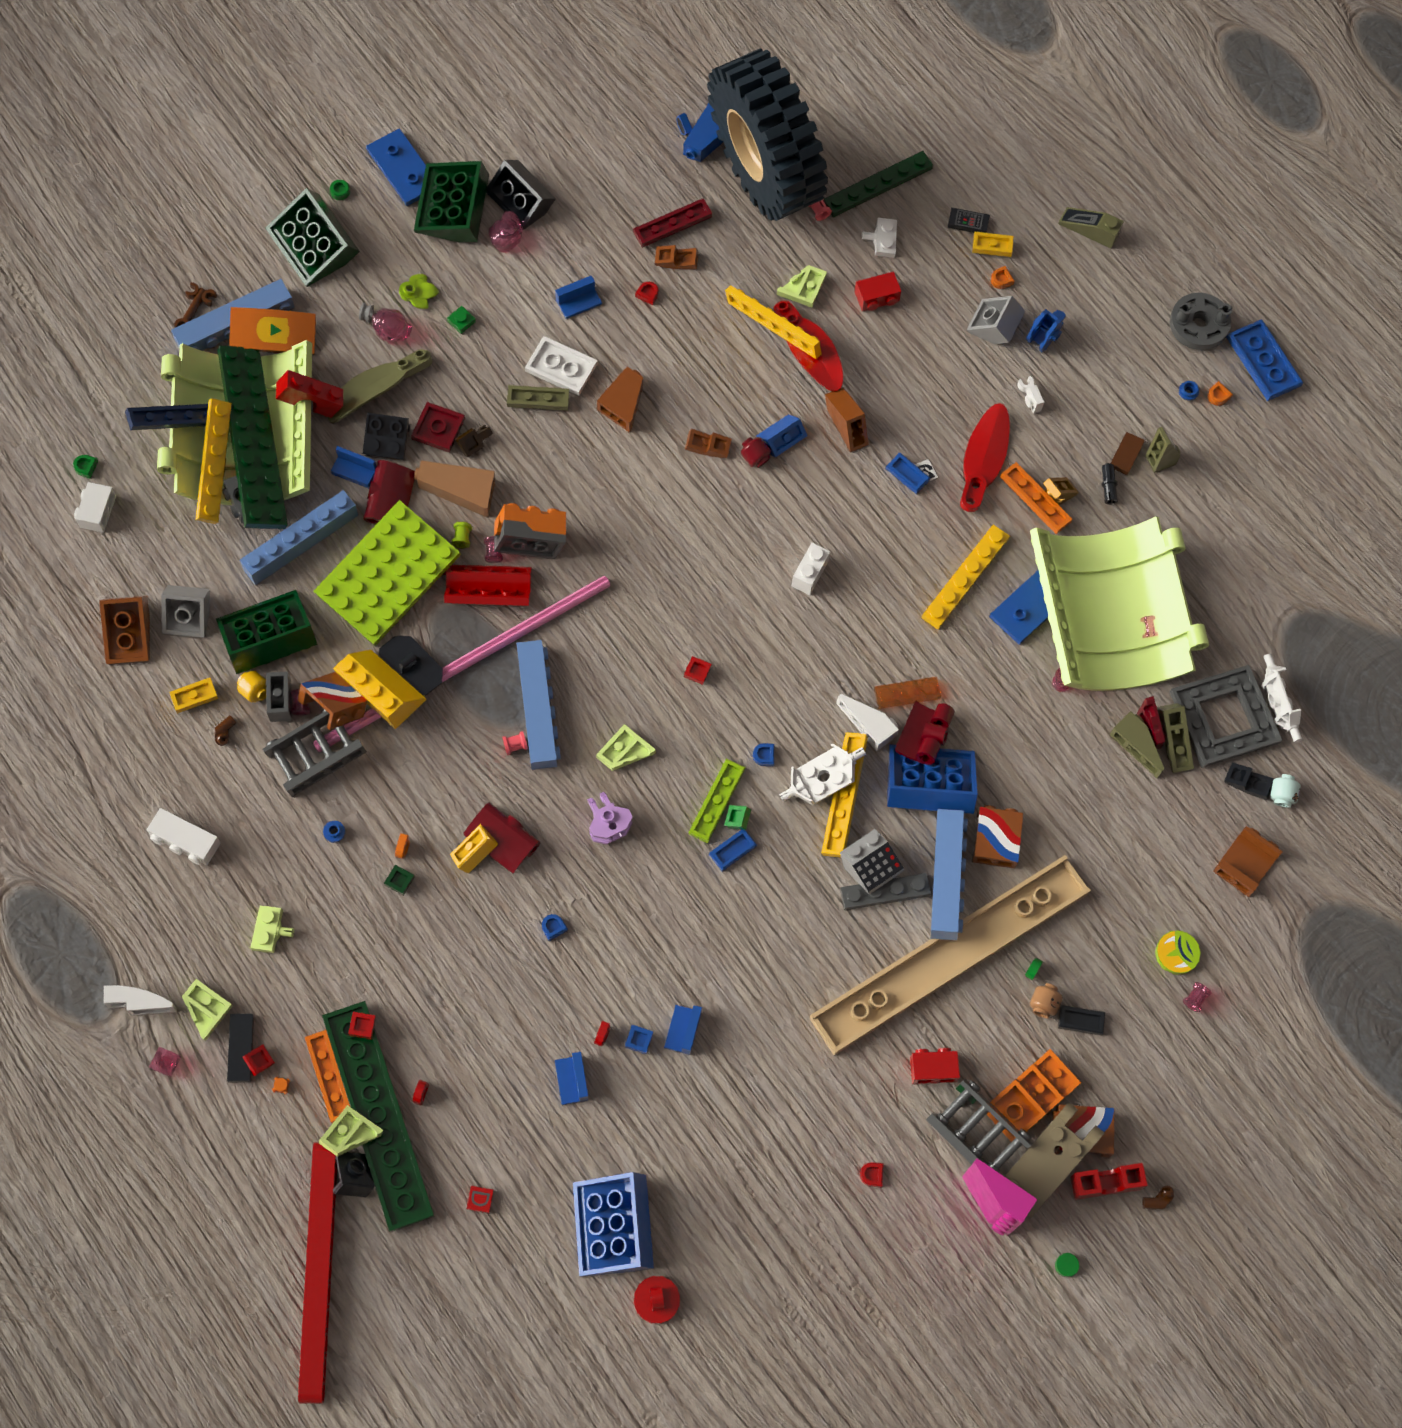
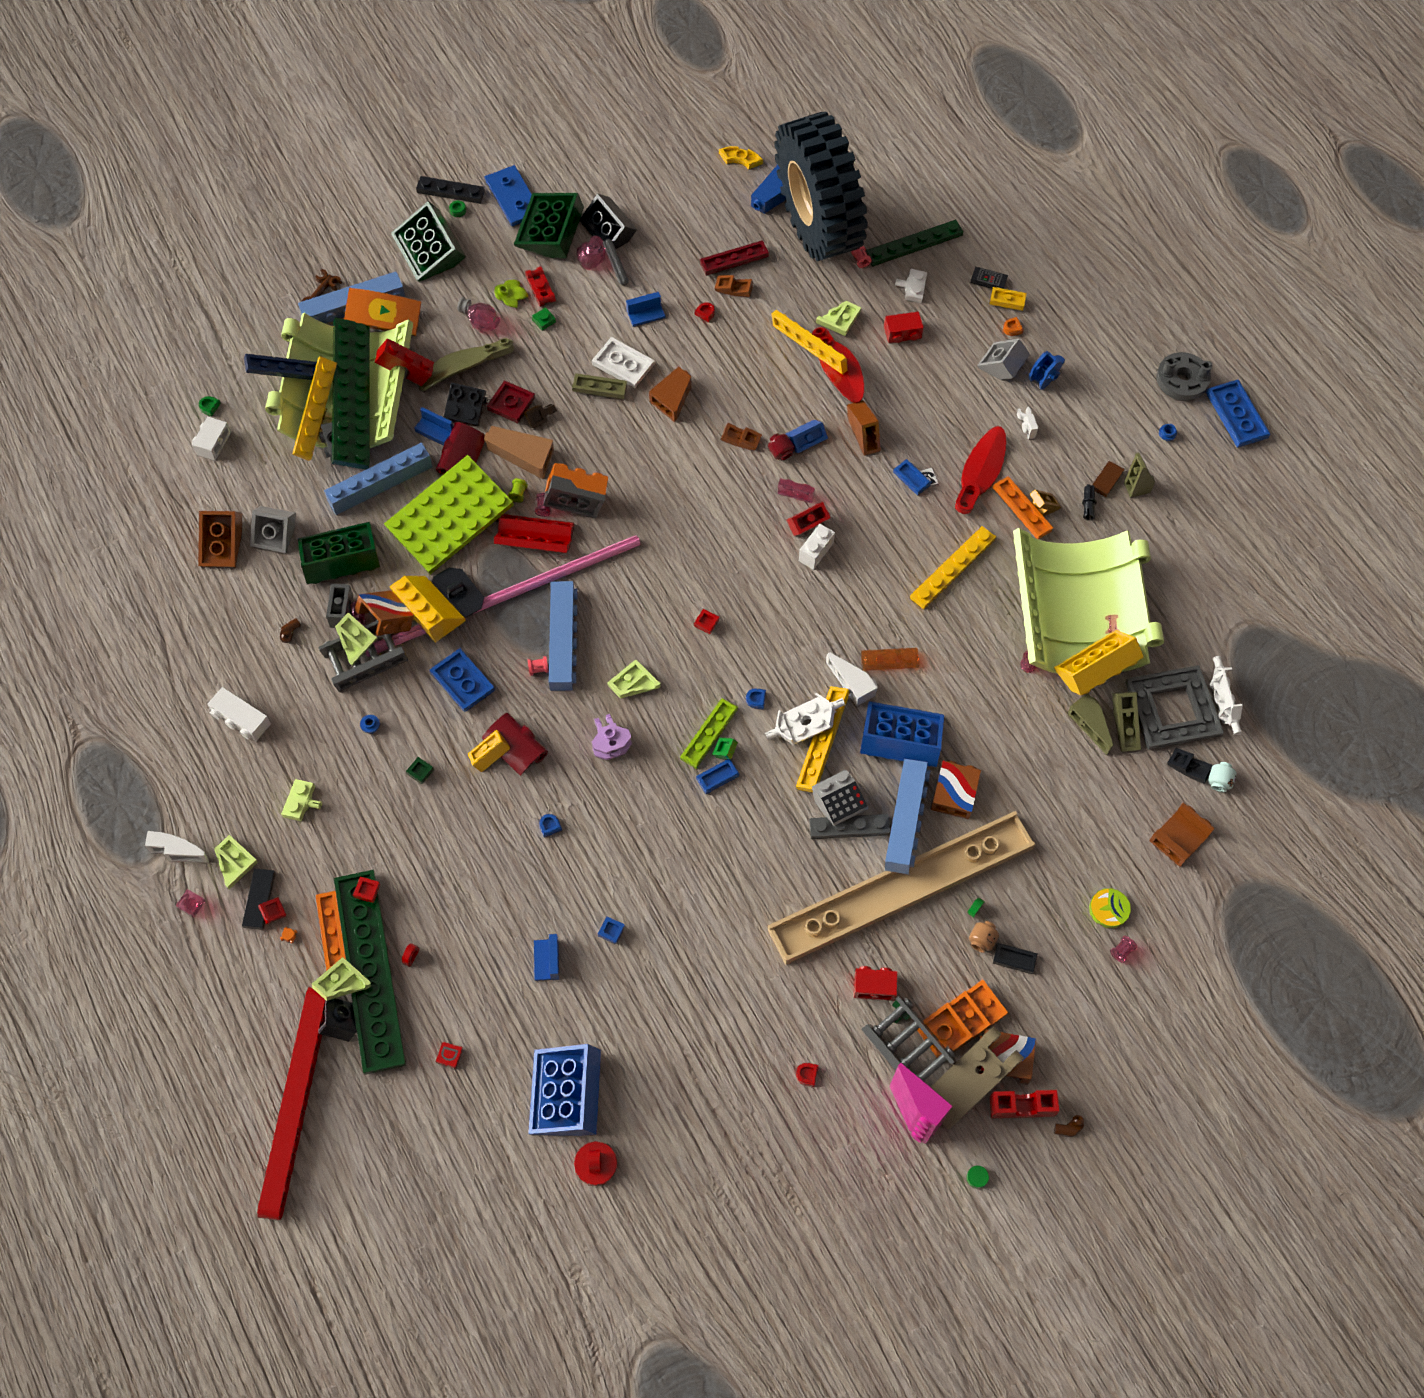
camera: 10 degrees right, 5 degrees down
yellow plate [169,677,218,714] -> none
yellow head [237,671,266,703] -> none
orange tile [395,833,410,859] -> none
red tile [594,1021,610,1047] -> none
blue panel [664,1005,702,1055] -> none
blue tile [676,113,692,135] -> none
dark red panel [895,701,955,765] -> none
blue plate [989,570,1048,645] -> none
olive slope [1058,207,1124,248] -> none
dark red wing [1137,696,1166,750] -> none
orange tile [1207,381,1233,406] -> none
none -> yellowish green wing [335,613,378,666]
none -> black plate [416,176,485,204]
none -> blue plate [430,648,495,713]
none -> red plate [525,266,556,306]
none -> dark grey axle [603,239,629,285]
none -> yellow tile [719,146,763,170]
none -> clear pink plate [777,478,815,503]
none -> red brick [786,502,831,536]
none -> yellow slope [1054,630,1144,695]

